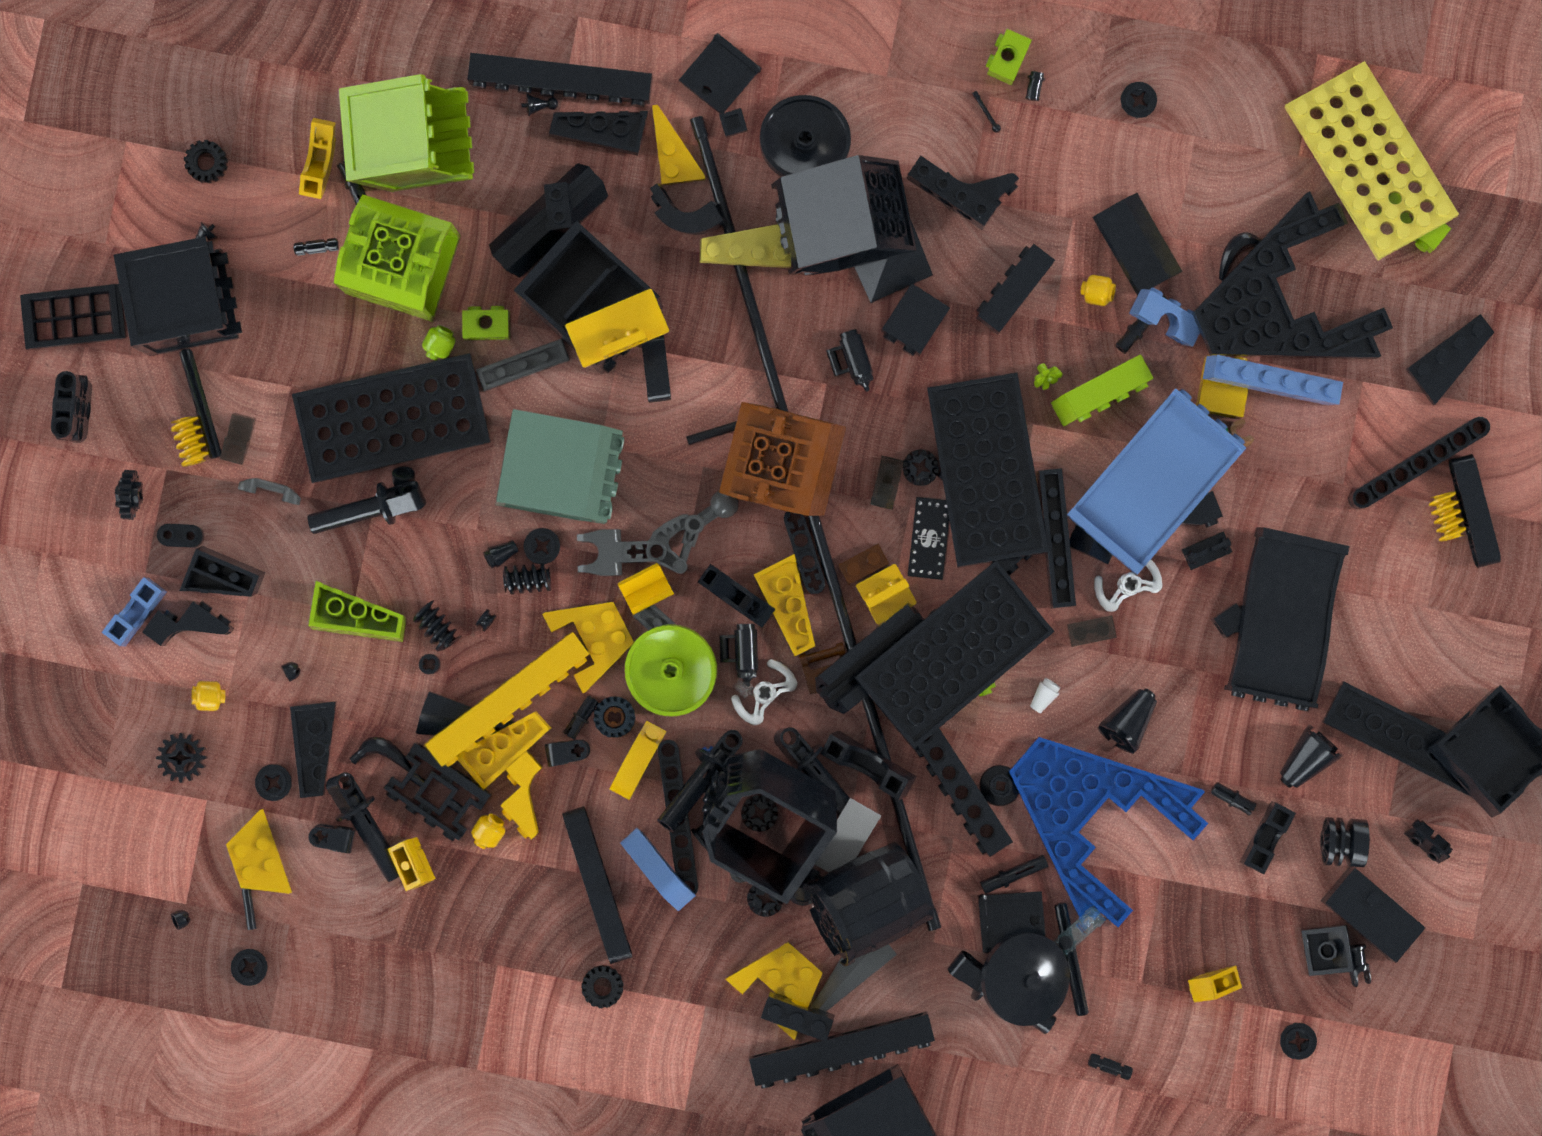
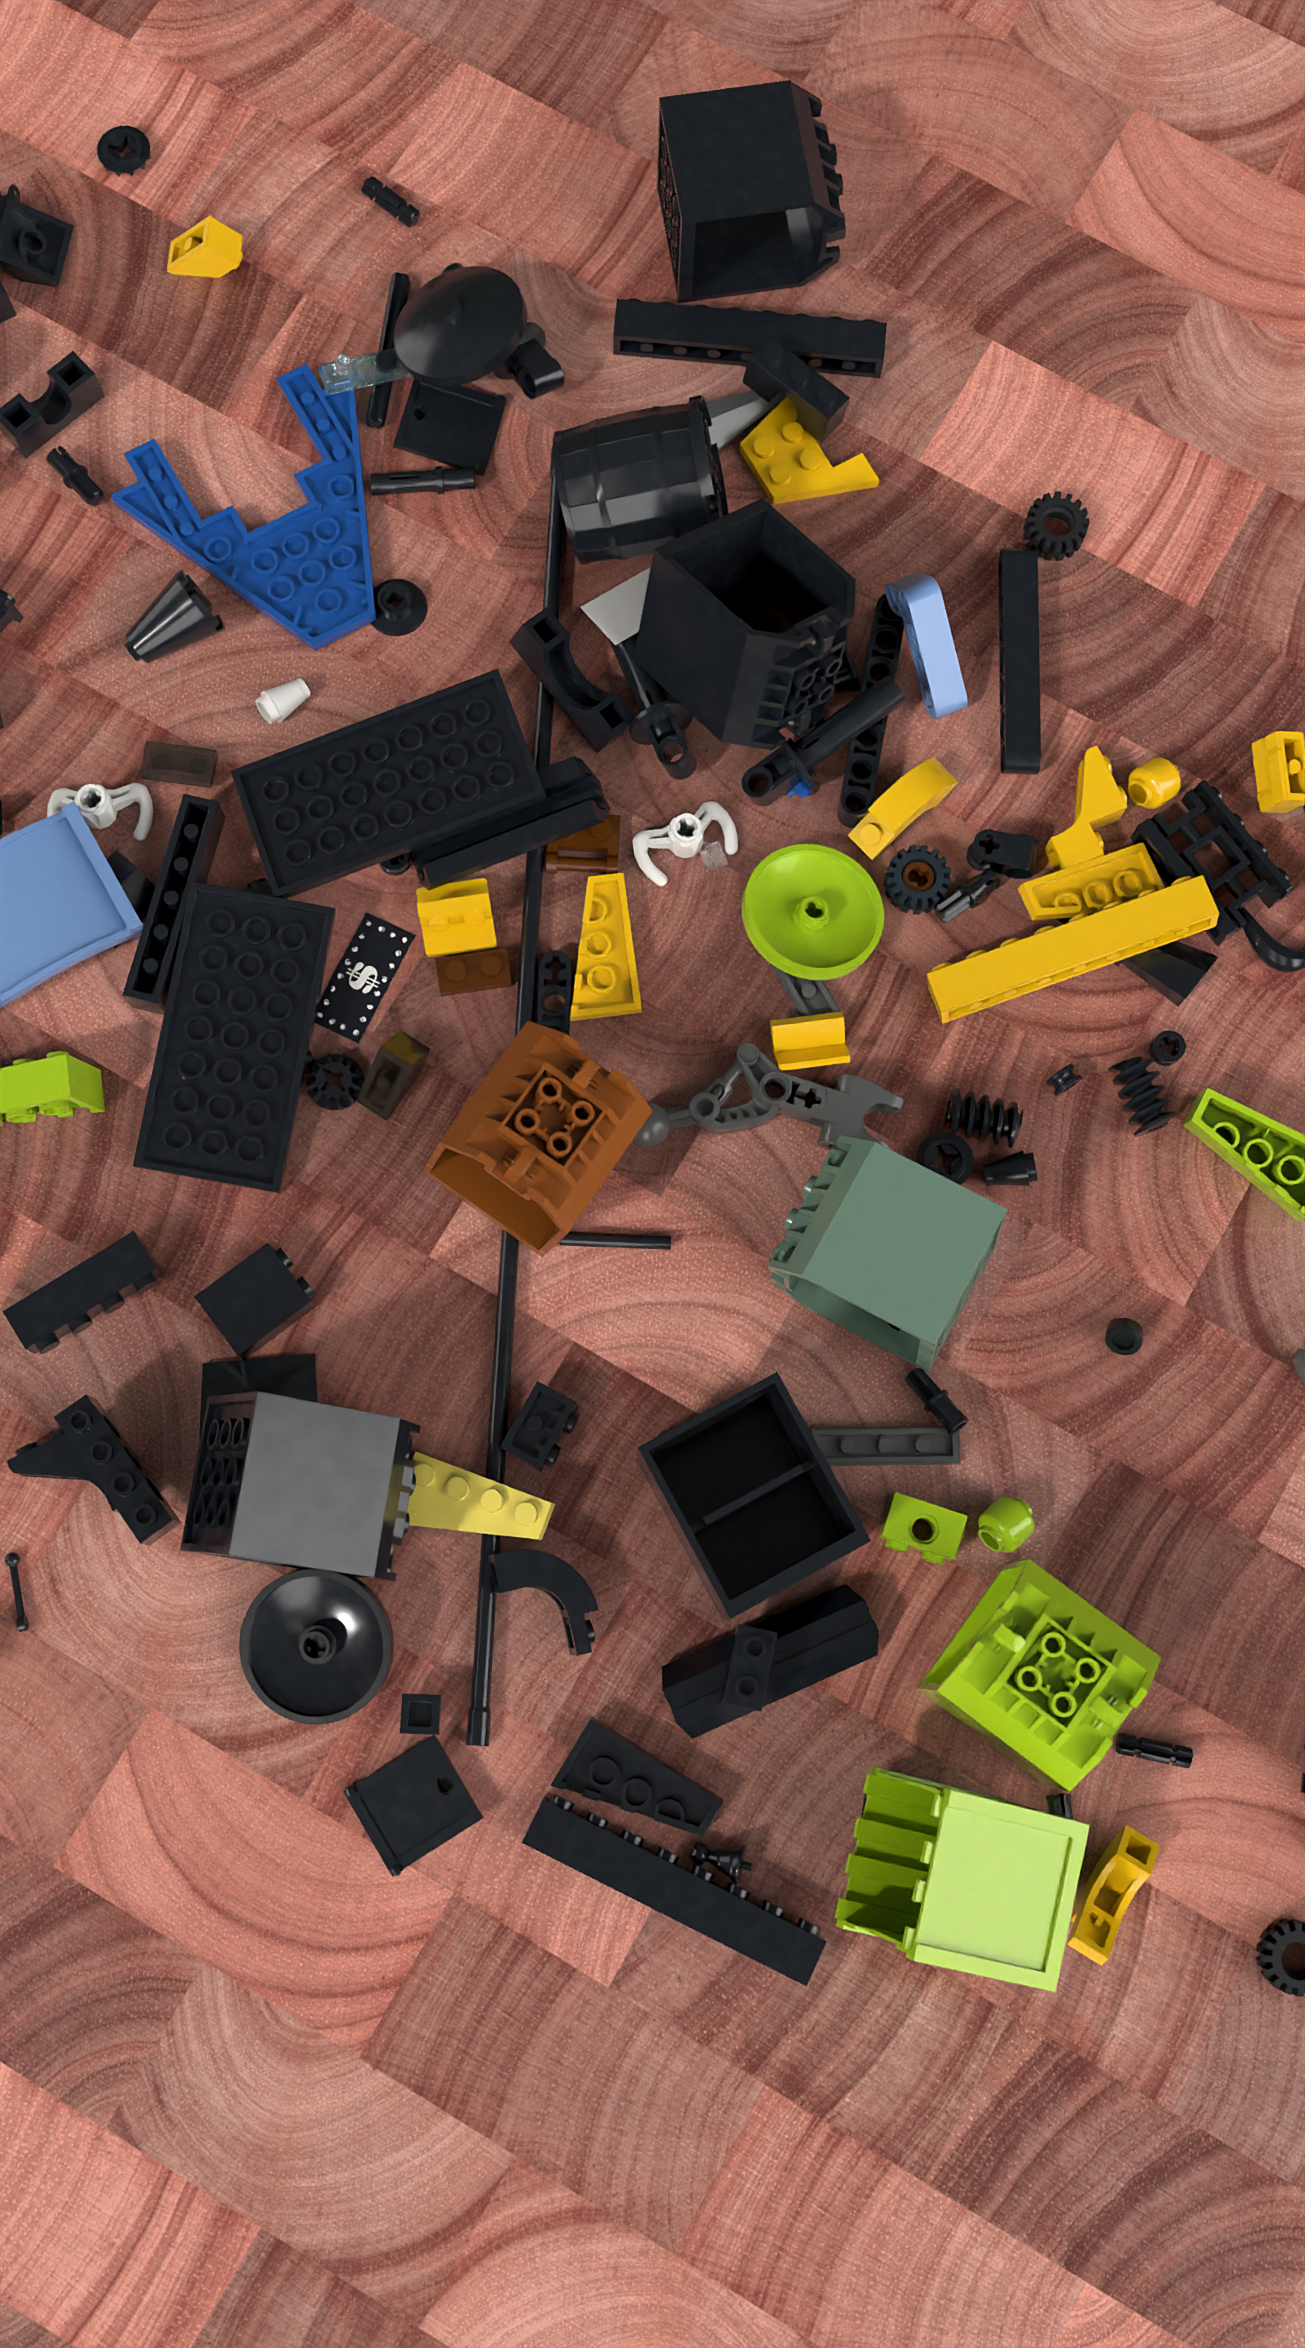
camera: 165 degrees left, 10 degrees down
black piece [292,353,491,484] -> none
black piece [307,481,426,534] -> none
yellow wing [542,602,634,693] -> none
yellow bracket [565,289,669,368] -> none
black beam [642,335,671,403] -> none
yellow wing [652,105,705,186] -> none
black arch [697,564,775,628] -> none
black piece [719,624,758,687] -> none
black piece [826,329,874,392] -> none
black brick [914,728,1013,857] -> none
lime plant [1034,363,1062,390] -> none
none -> black bracket [500,1381,580,1472]
none -> black axle [905,1368,969,1435]

